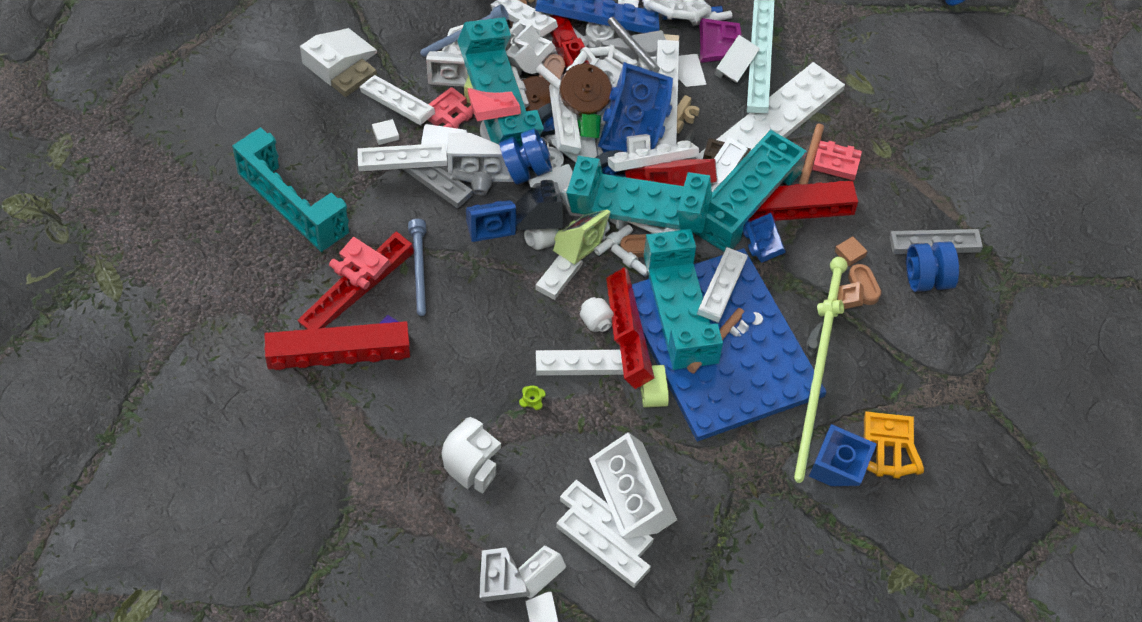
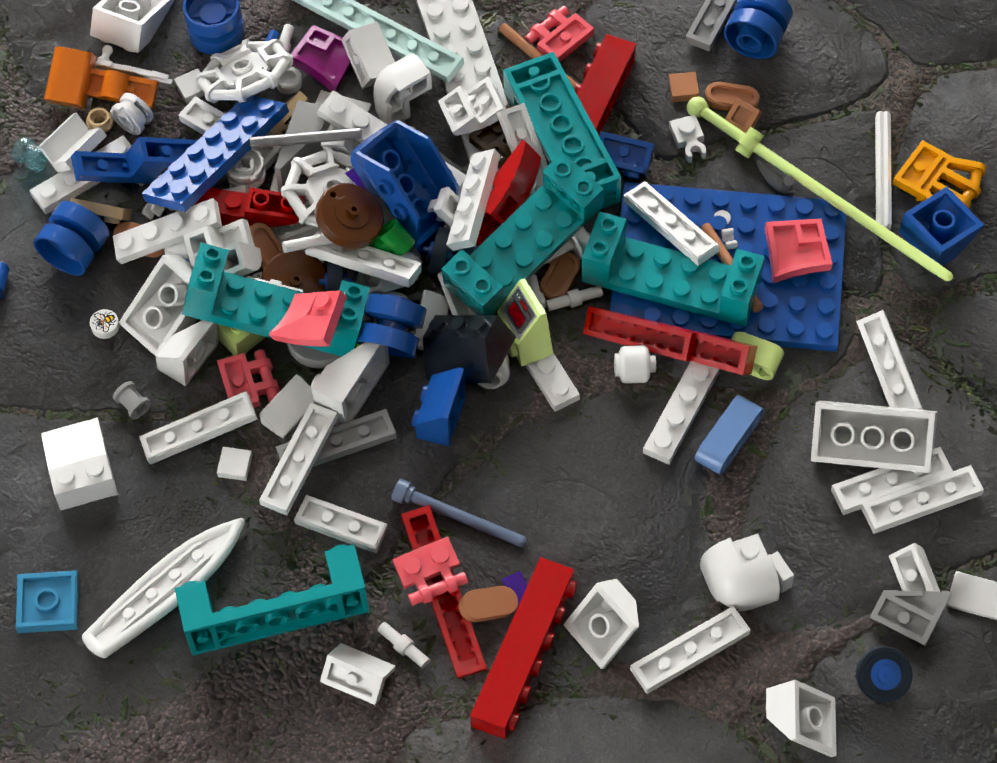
camera: 55 degrees left, 5 degrees up
dark tan plate [331,58,377,97] -> none
sand blue piece [420,4,509,57] -> none
light grey bar [451,168,493,196] -> none
lime plate [519,386,545,410] -> none
none -> dark azure tile [16,570,79,634]
none -> white piece [82,518,245,658]
none -> white tile [90,309,120,339]
none -> light grey bush [113,381,151,419]
none -> white tile [276,67,302,94]
none -> white tile [294,495,388,553]
none -> white panel [320,643,396,705]
none -> white brick [373,53,432,125]
none -> white bar [377,622,430,669]
none -> white slope [438,76,506,136]
none -> nougat tile [459,586,518,622]
none -> white slope [563,579,639,669]
none -> white plate [630,606,750,694]
none -> white plate [669,115,706,163]
none -> medium blue beam [694,395,764,475]
none -> coral plate [764,219,832,283]
none -> white slope [766,680,837,757]
none -> white plate [856,310,923,410]
none -> black wheel [856,646,913,703]
none -> white axle [875,111,892,230]

